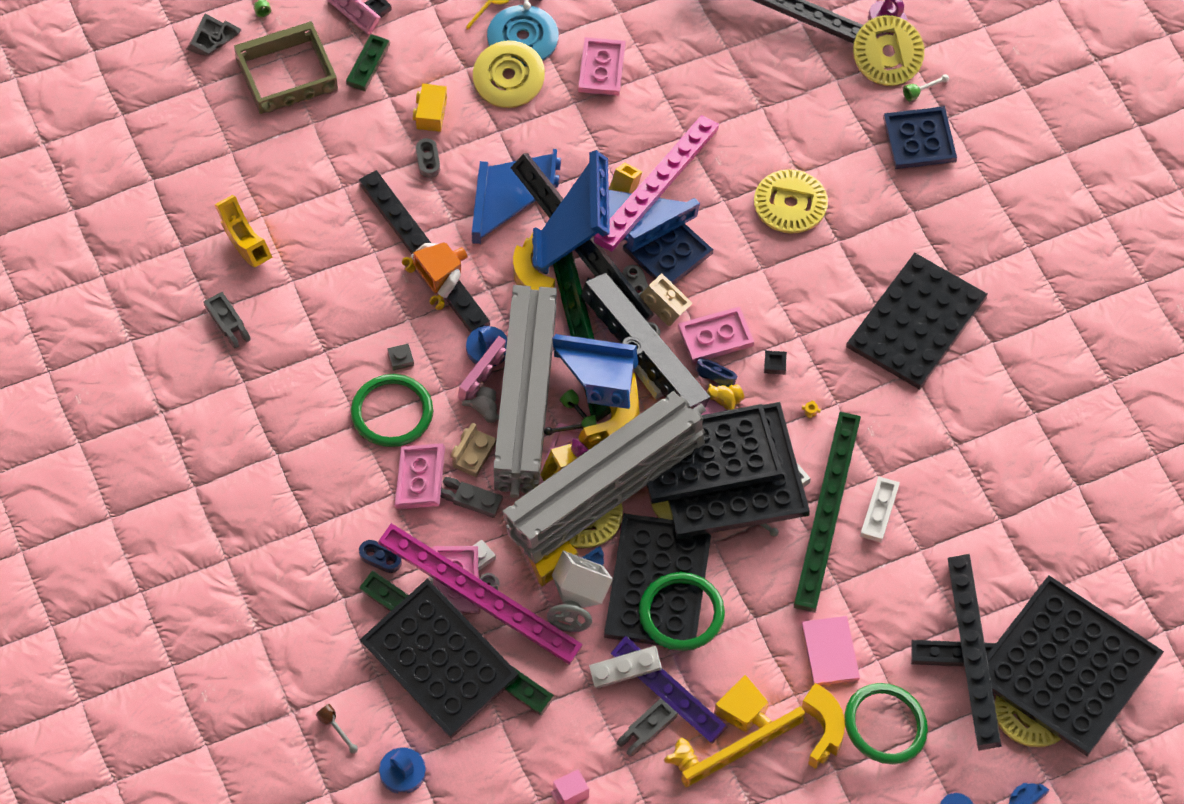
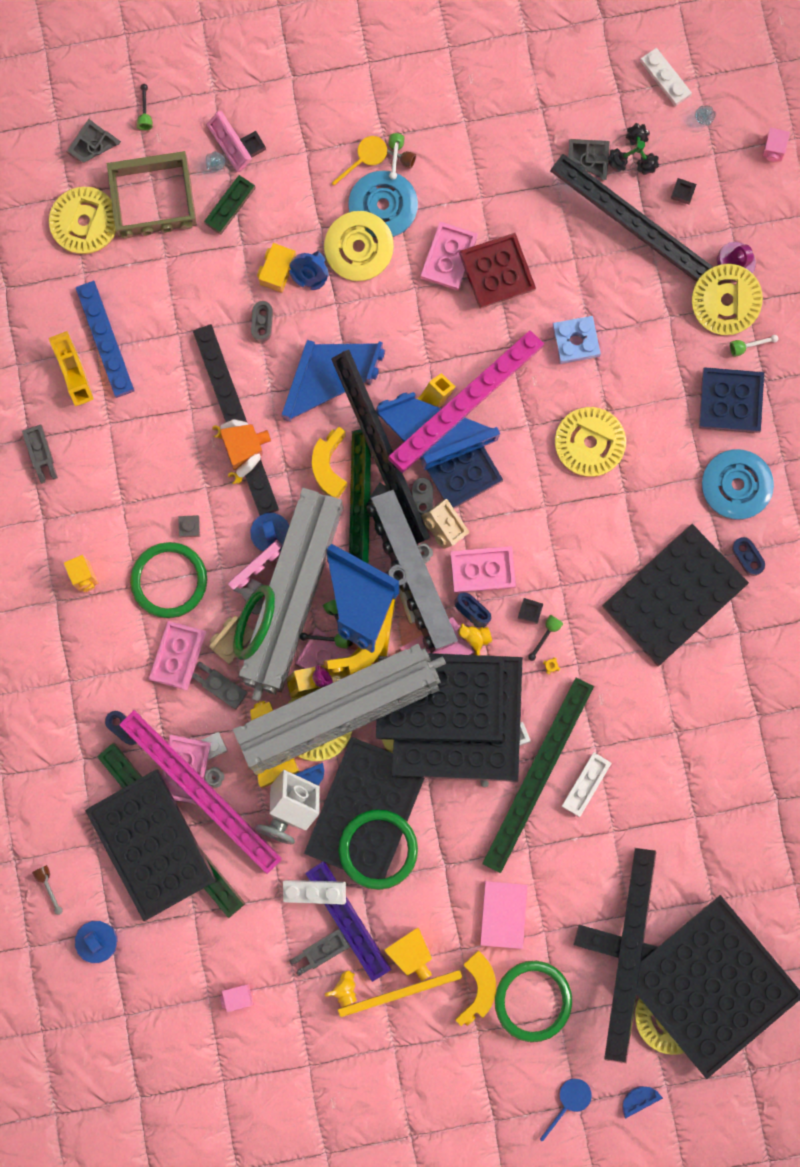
camera: 20 degrees right, 20 degrees up
blue piece [532,150,610,274] -> none
none -> light yellow piece [49,187,116,254]
none -> yellow brick [64,554,99,592]
none -> blue plate [75,281,135,398]
none -> clear light blue plate [206,151,226,172]
none -> green wedge [233,585,275,660]
none -> blue tile [289,251,329,290]
none -> dark red plate [459,233,536,309]
none -> hinge [528,615,564,661]
none -> light blue brick [553,316,601,364]
none -> dark azure piece [702,449,774,520]
none -> dark blue plate [732,537,765,576]

